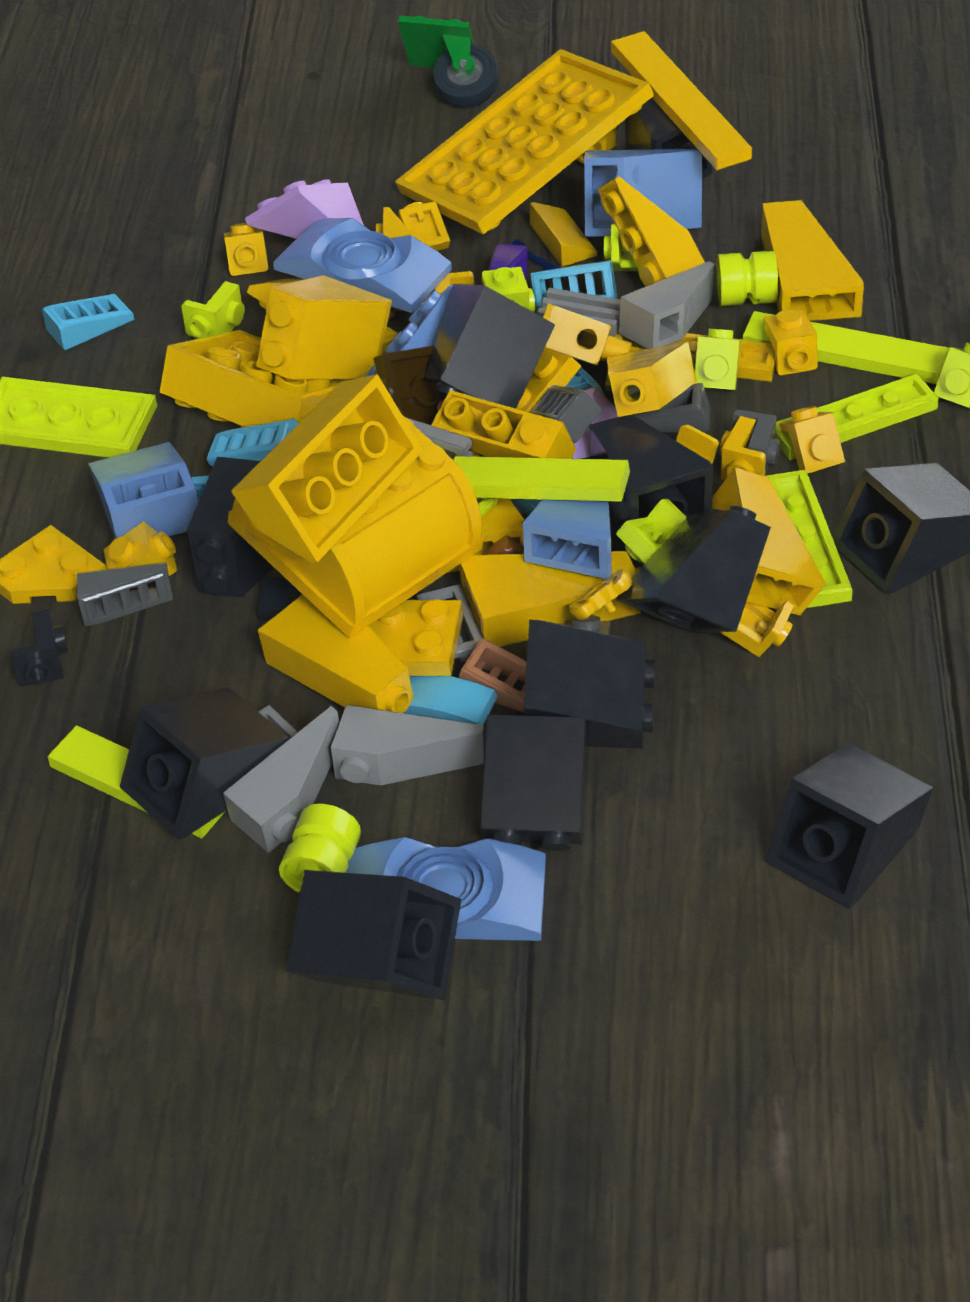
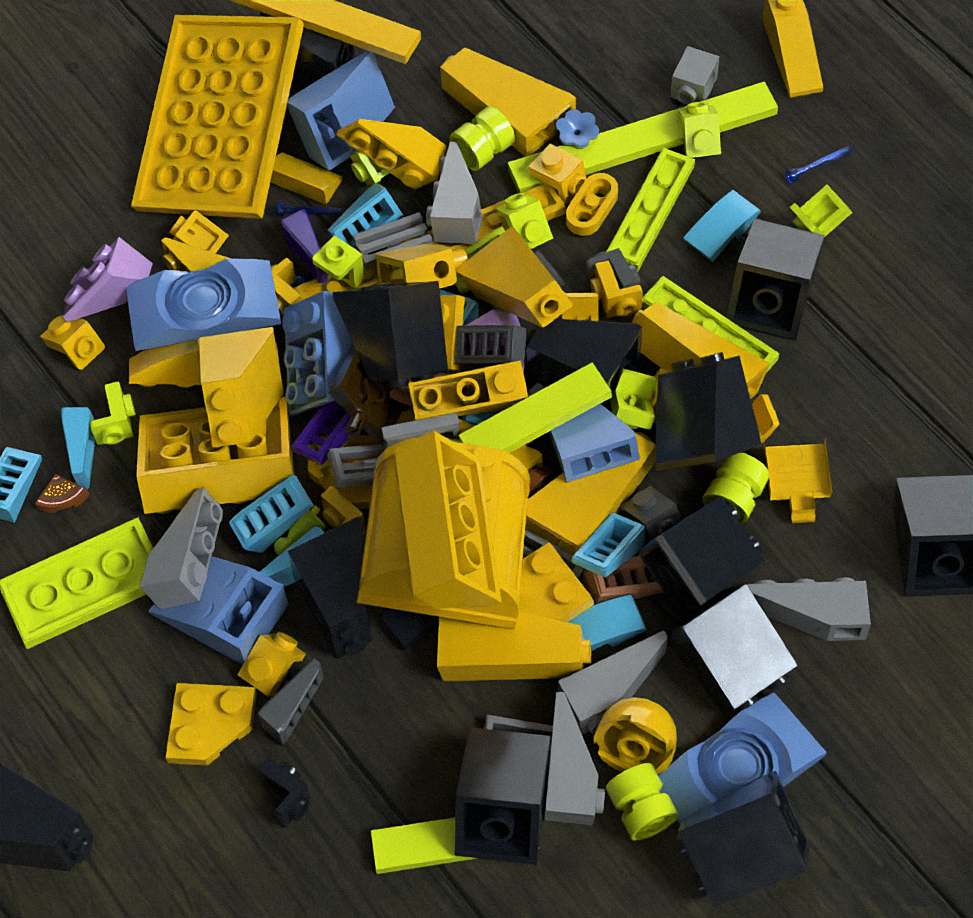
camera: 40 degrees left, 15 degrees up
plate [398,15,499,107] -> none
yellow piece [569,569,633,620] -> none
yellow bracket [779,406,845,474] -> none
none -> dark orange tile [35,474,89,513]
none -> medium azure slope [61,407,95,490]
none -> light grey slope [140,487,223,609]
none -> medium blue plant [556,109,599,148]
none -> yellow plate [566,173,618,236]
none -> medium azure slope [572,512,645,577]
none -> yellow cylinder [594,697,677,774]
none -> medium azure slope [684,190,761,262]
none -> neon yellow wheel [703,452,770,524]
none -> light grey slope [747,577,871,641]
none -> yellow piece [764,439,832,523]

